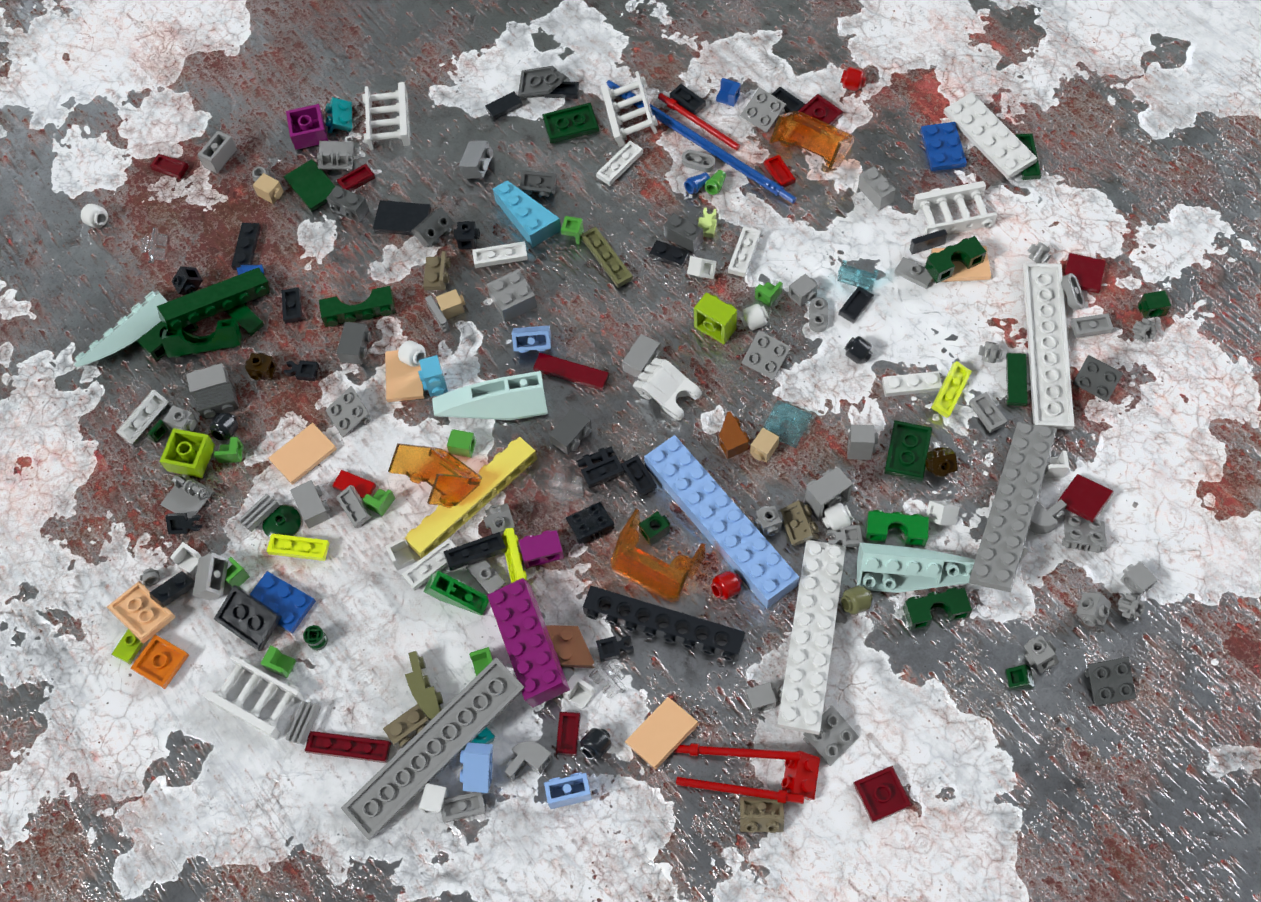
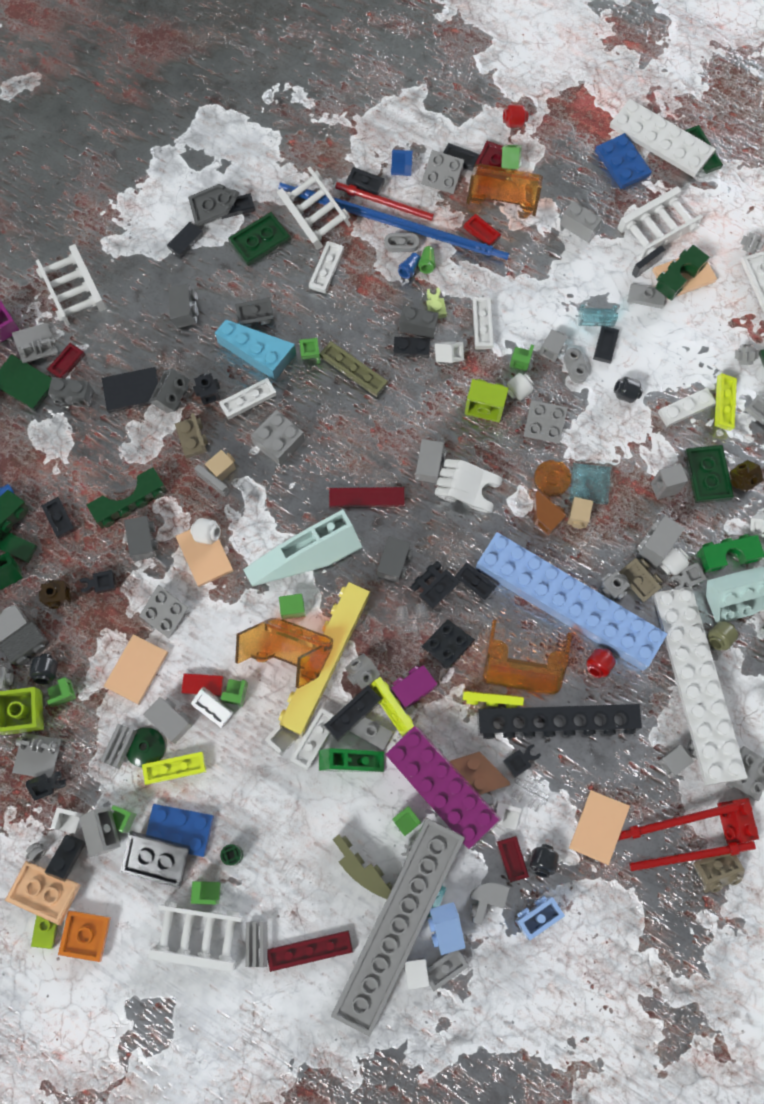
camera: 25 degrees left, 10 degrees up
teal bracket [325,97,352,134] -> none
dark tan bracket [383,704,430,750] -> none
medium azure brick [418,355,448,397] -> none
light blue brick [512,325,551,353] -> none
dark green brick [638,511,670,546] -> none
none -> neon yellow plate [462,691,524,708]
none -> bright green panel [501,144,522,169]
none -> clear orange tile [534,460,571,497]

